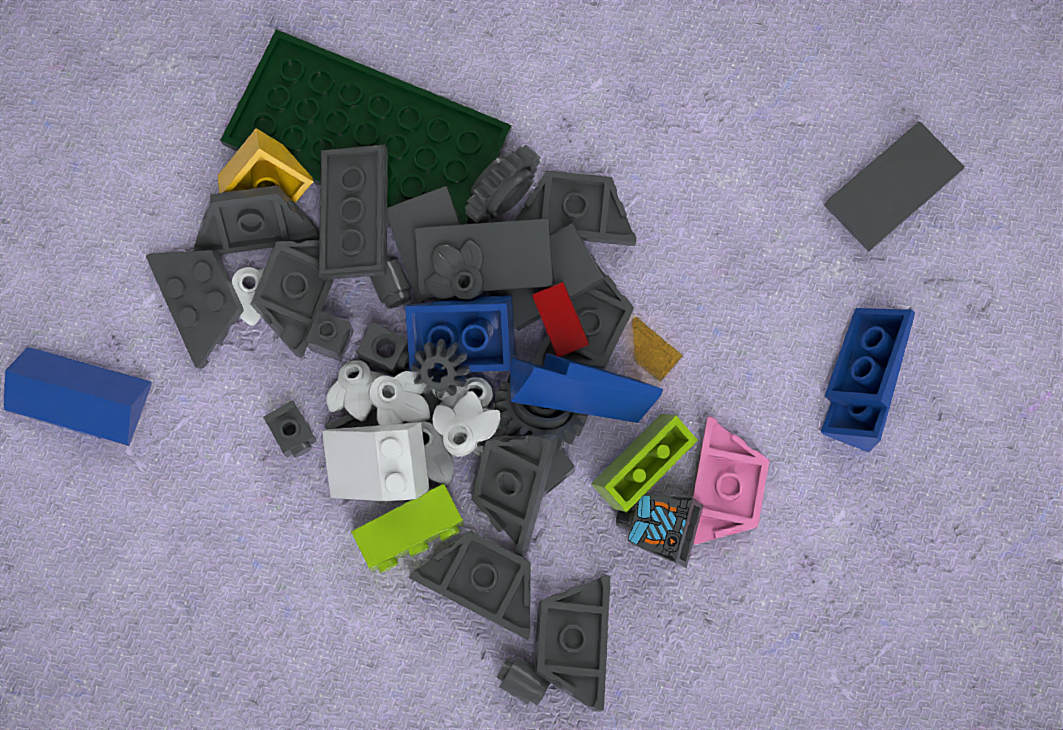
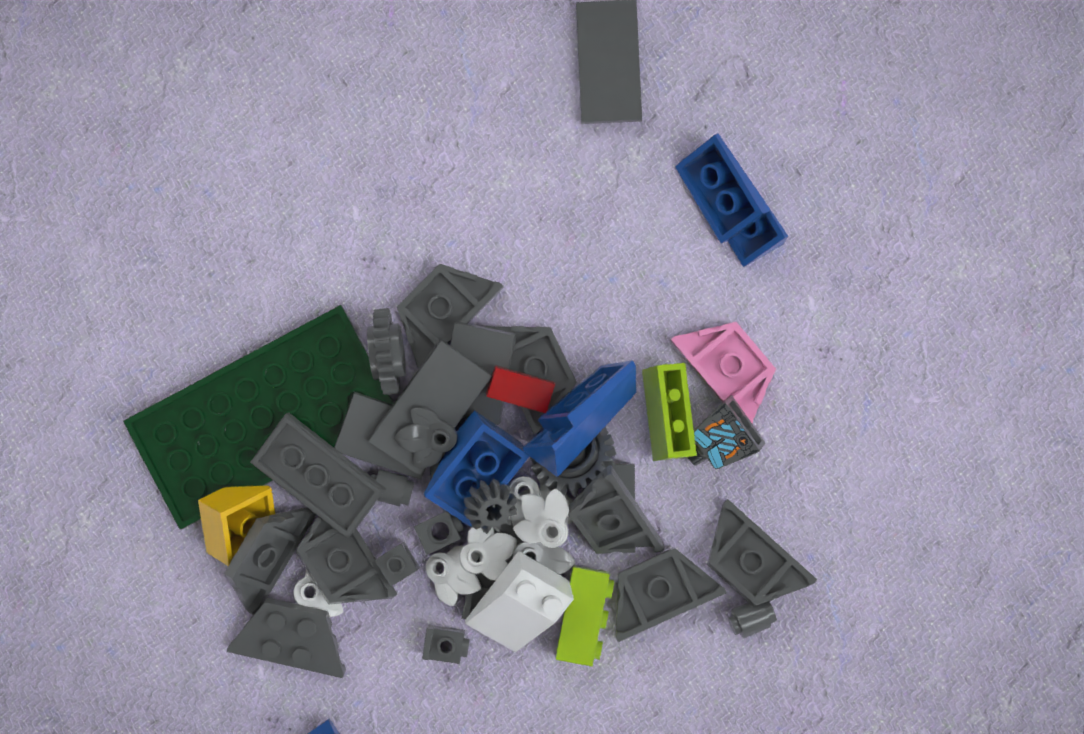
camera: 50 degrees left, 10 degrees up
clear yellow tile [632,316,683,383] -> none

